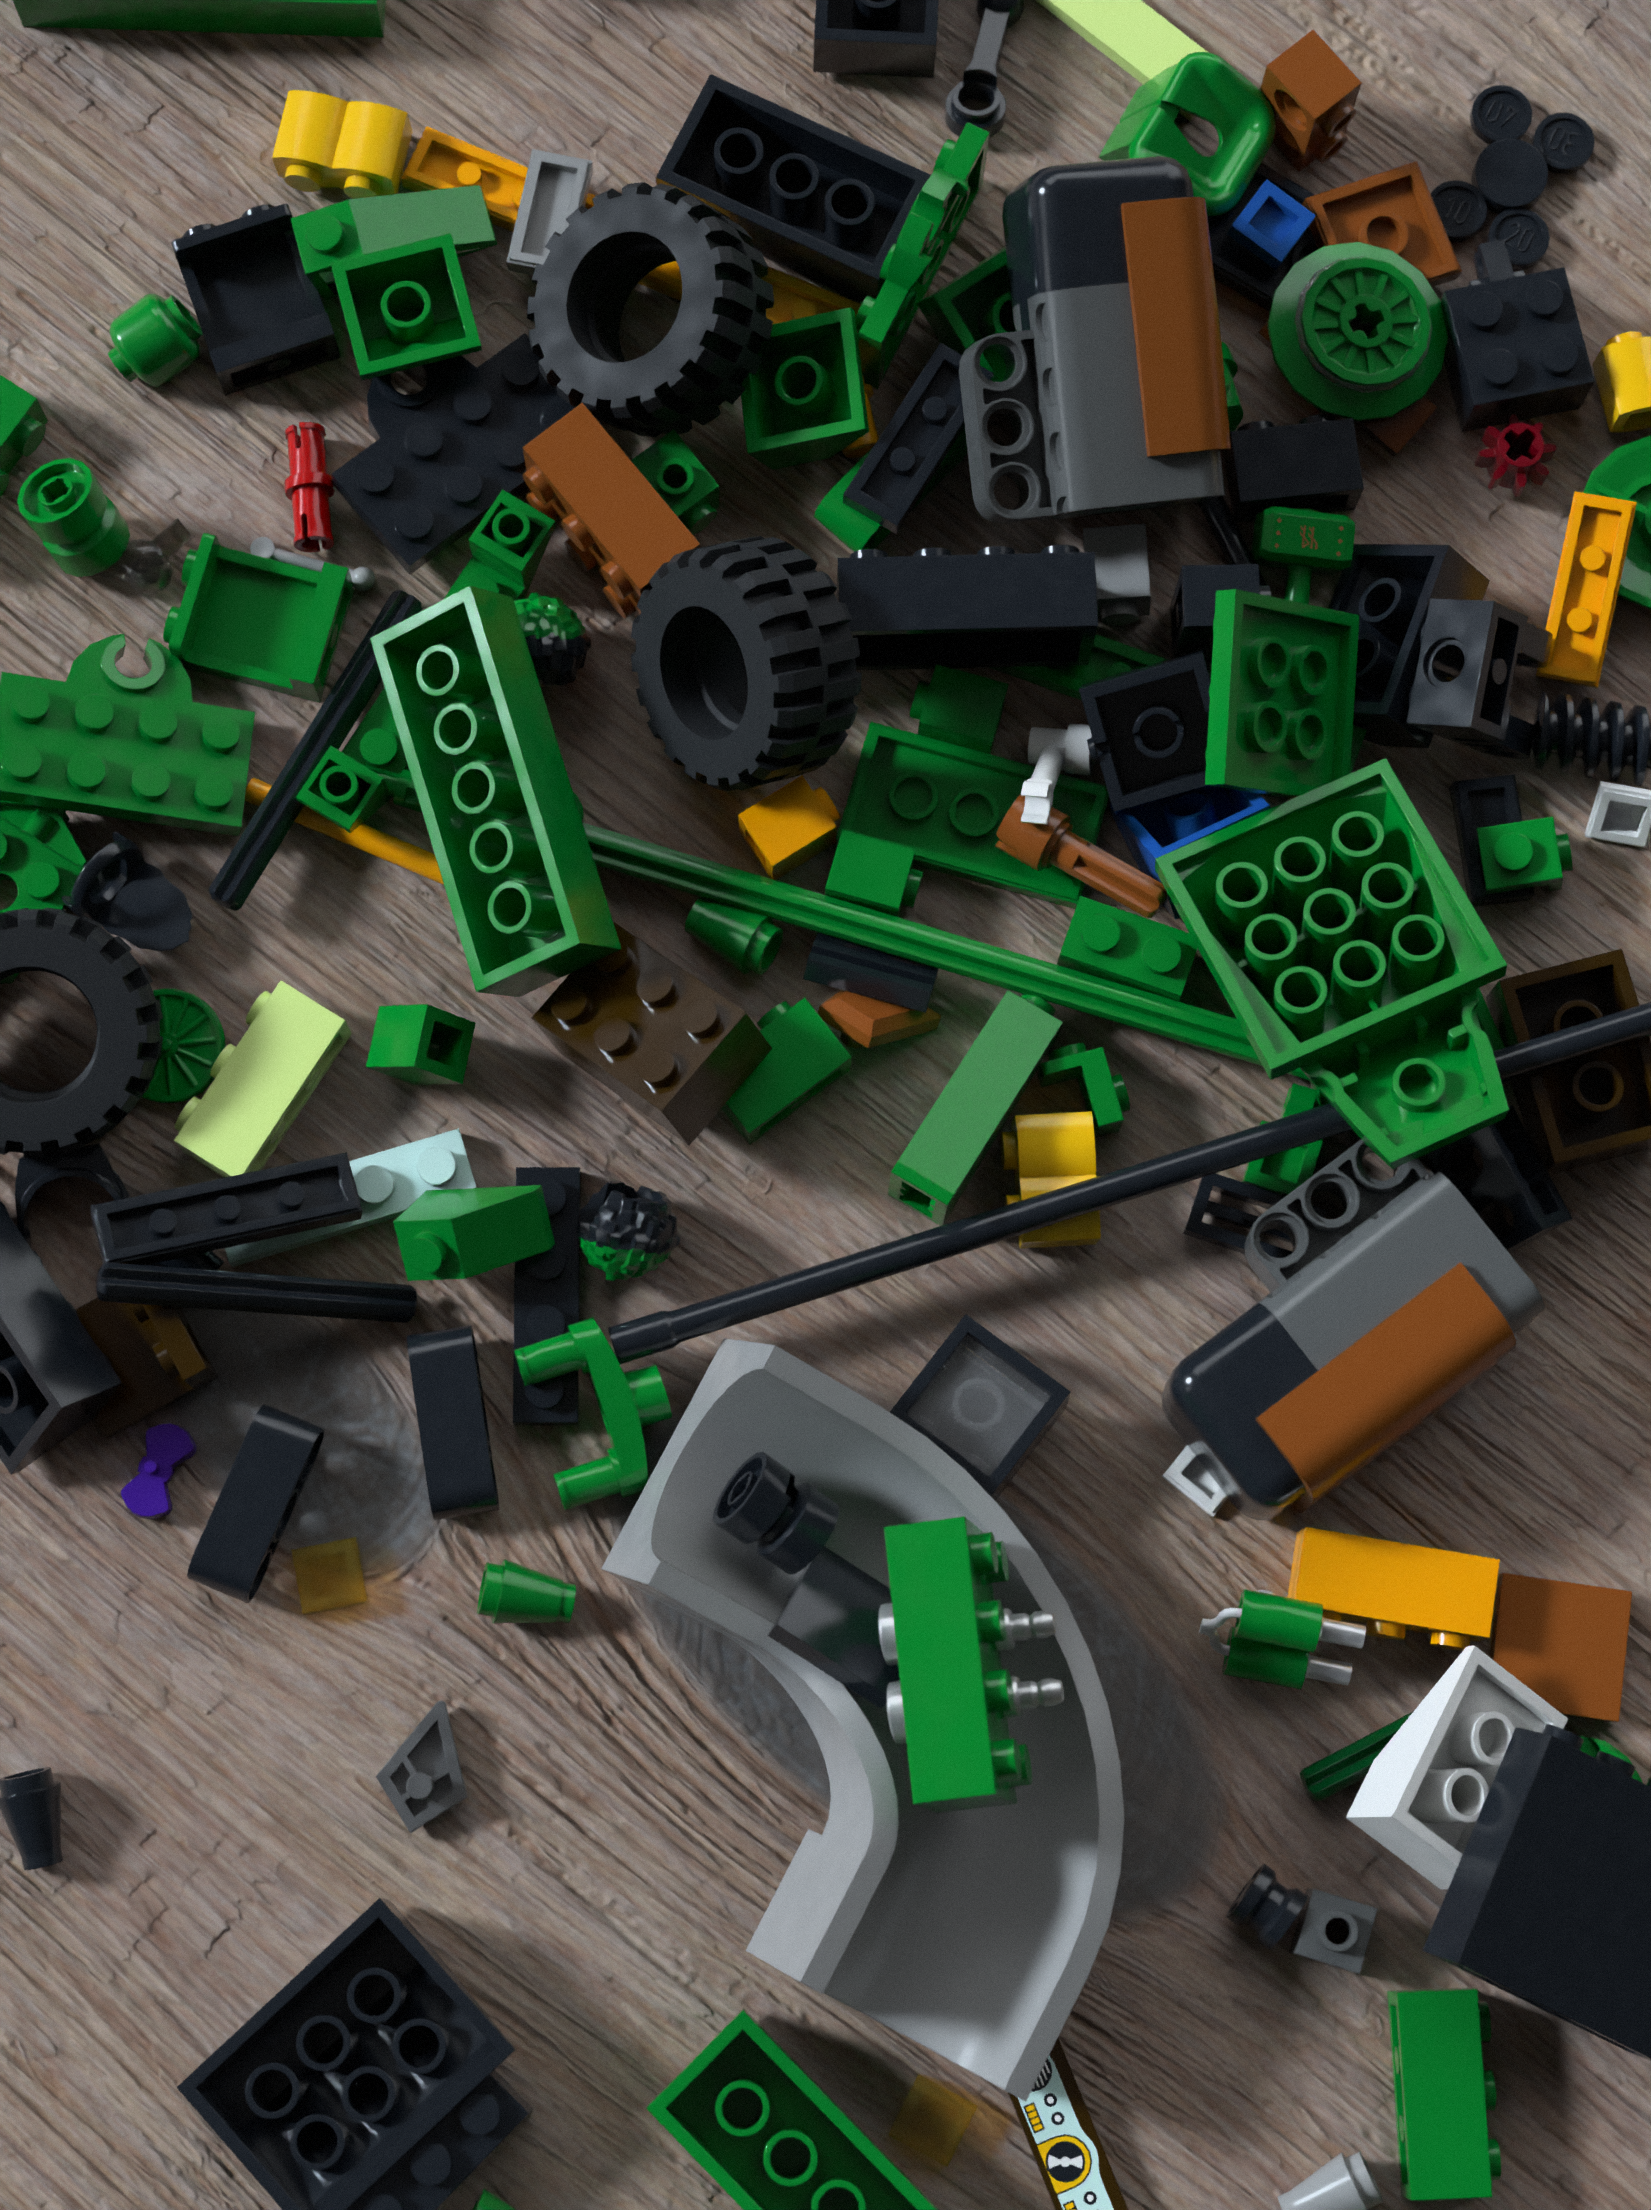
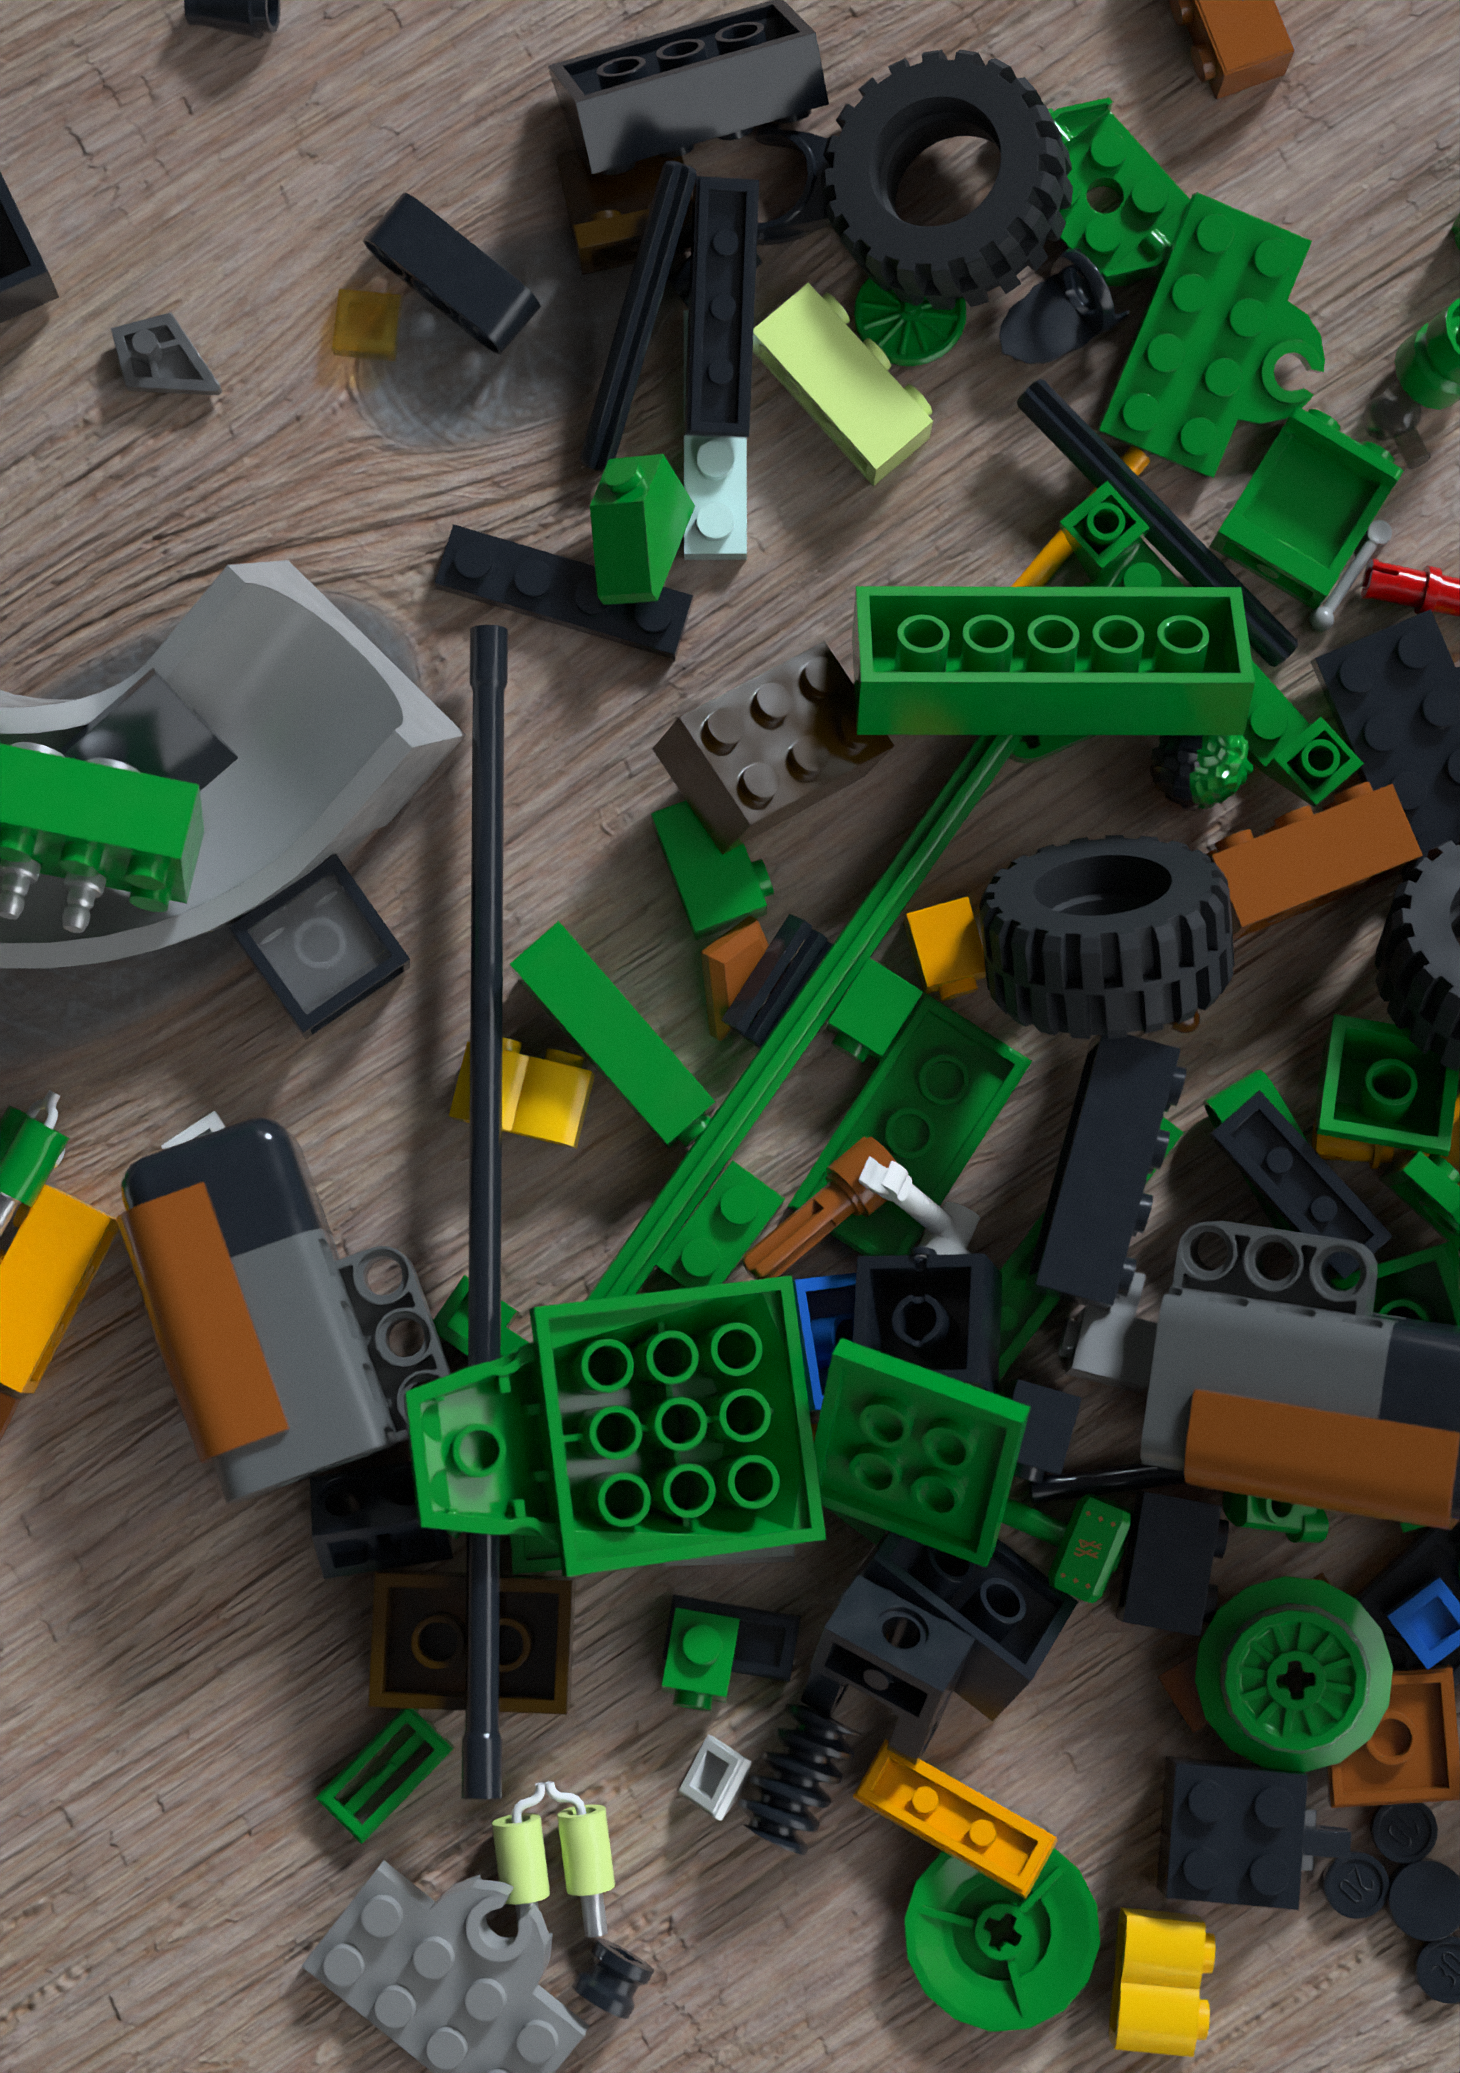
camera: 110 degrees right, 5 degrees up
dark purple piece [121,1423,197,1519] -> none
green brick [366,1004,476,1085] -> none
black beam [407,1325,499,1520] -> none
green cone [477,1559,576,1624] -> none
green connector [514,1318,672,1510] -> none
black piece [576,1181,680,1281] -> none
green brick [631,429,720,535] -> none
green cone [685,898,783,975] -> none
black wheel [713,1452,839,1575] -> none
green brick [909,664,1009,754] -> none
green bracket [1037,1043,1130,1138] -> none
black tile [1183,1173,1327,1258] -> none
dark red gear [1475,414,1556,497] -> none

